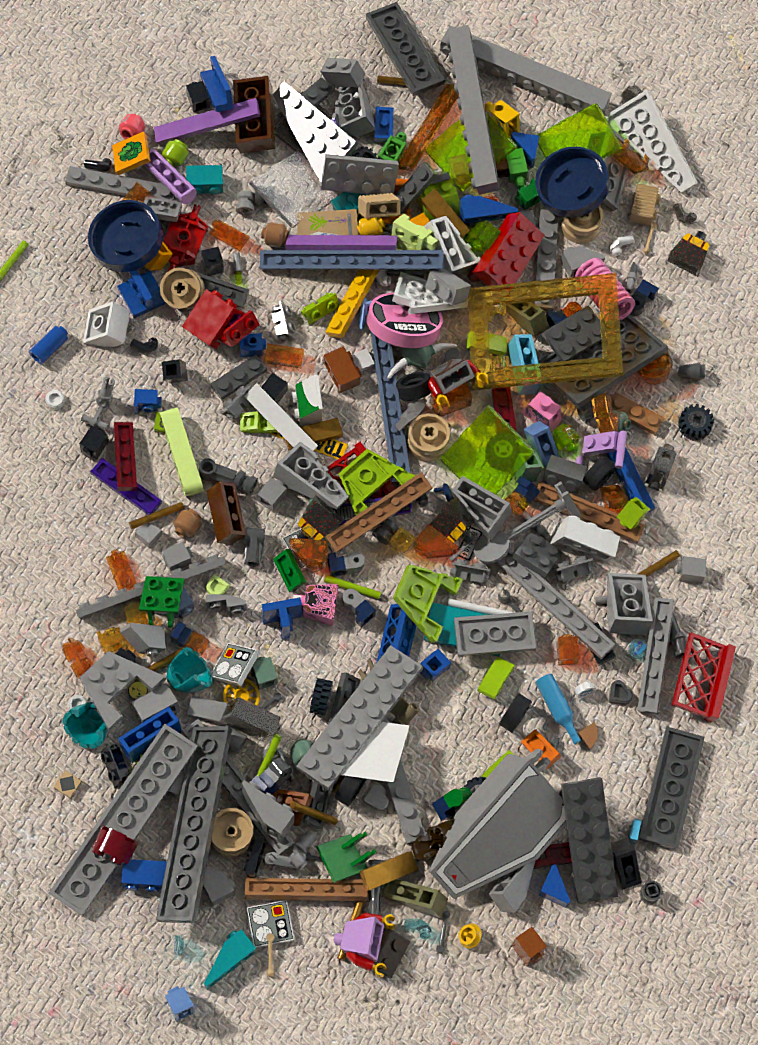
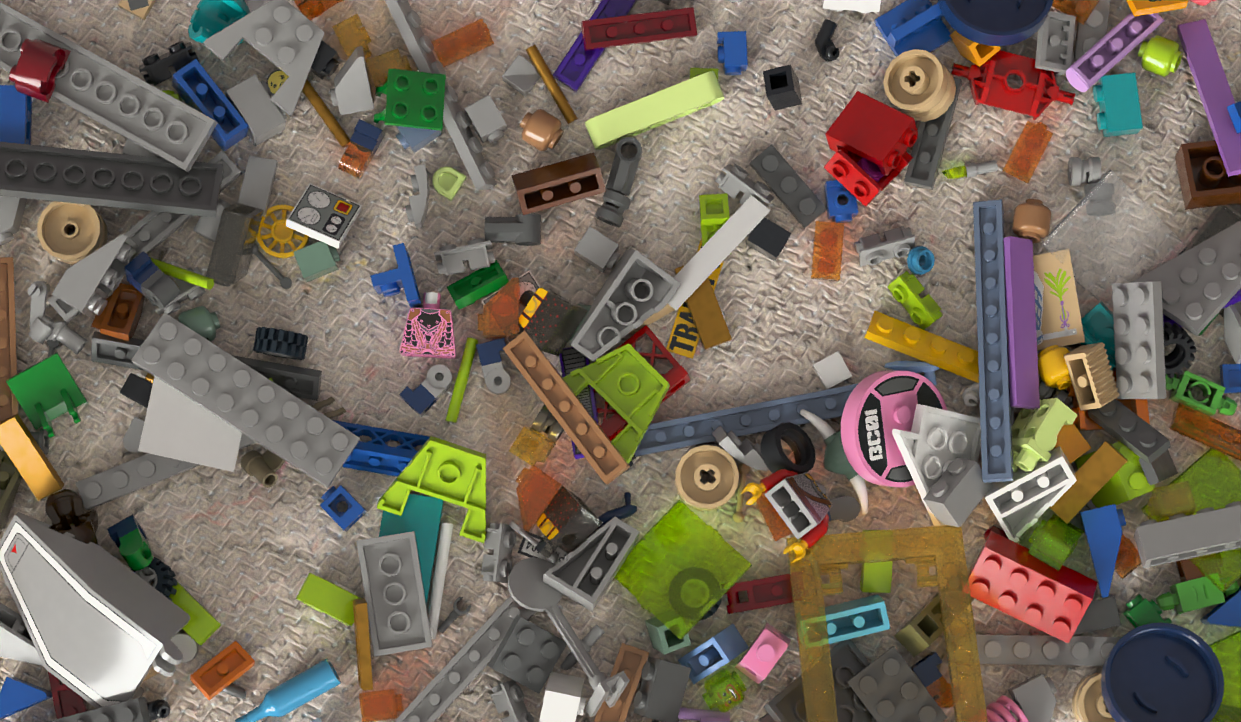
camera: 90 degrees right, 15 degrees up
teal hair [167,647,213,693] -> none
black brick [201,246,224,276] -> none
black plate [244,835,267,878] -> none
pearl gold bar [290,801,338,825] -> none
white slope [292,374,323,426] -> none
dark orange brick [323,346,362,393] -> none
black tyre [499,693,532,733] -> none
leg [505,476,541,515] -> none
none -> pearl gold tile [353,598,373,691]
none -> light grey hinge [434,238,495,276]
none -> dark azure plate [907,246,935,275]

